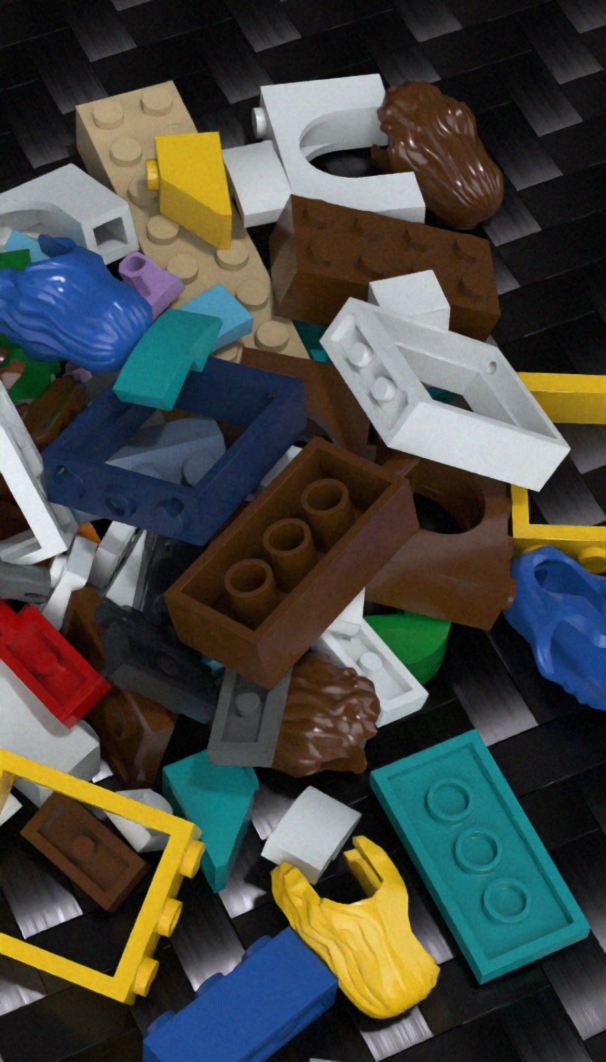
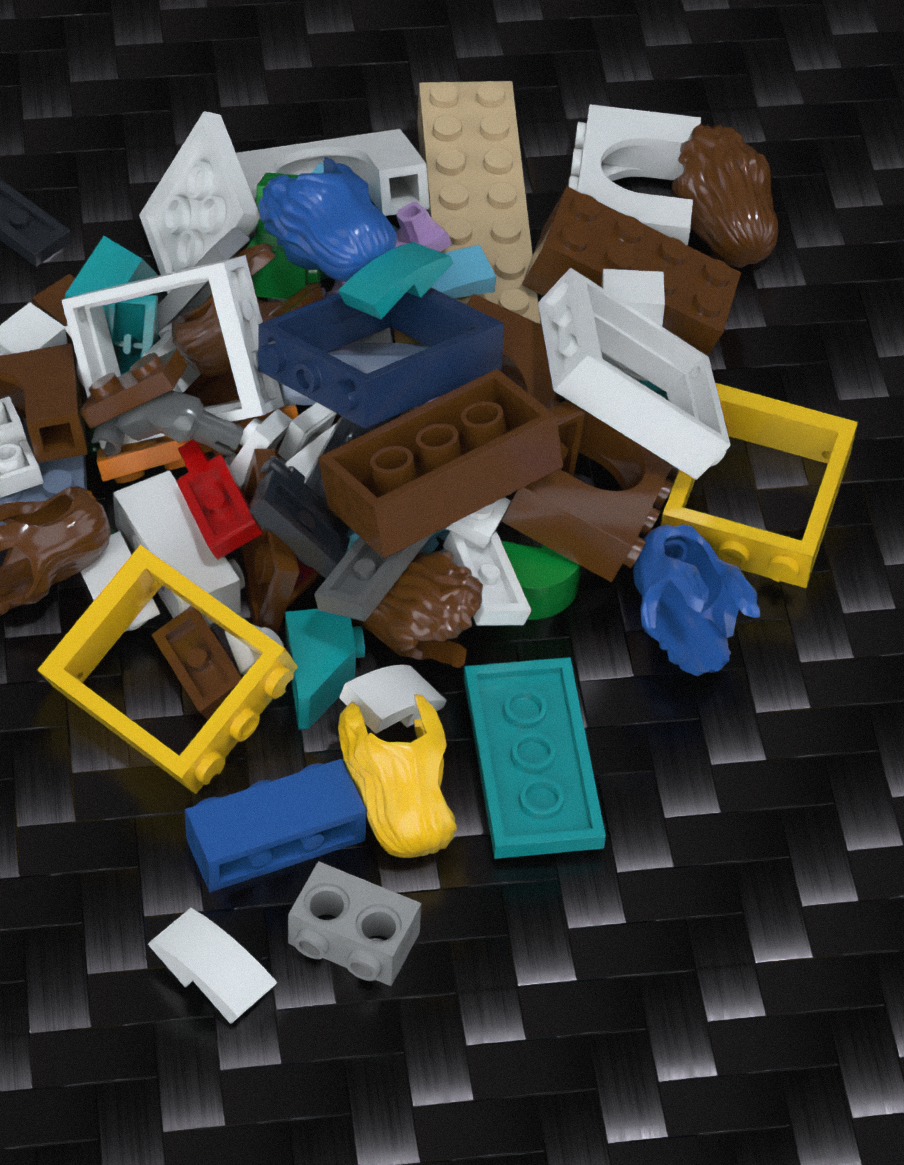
camera: 20 degrees right, 5 degrees down
yellow slope [145,132,232,250] -> none
white slope [222,141,293,228] -> none

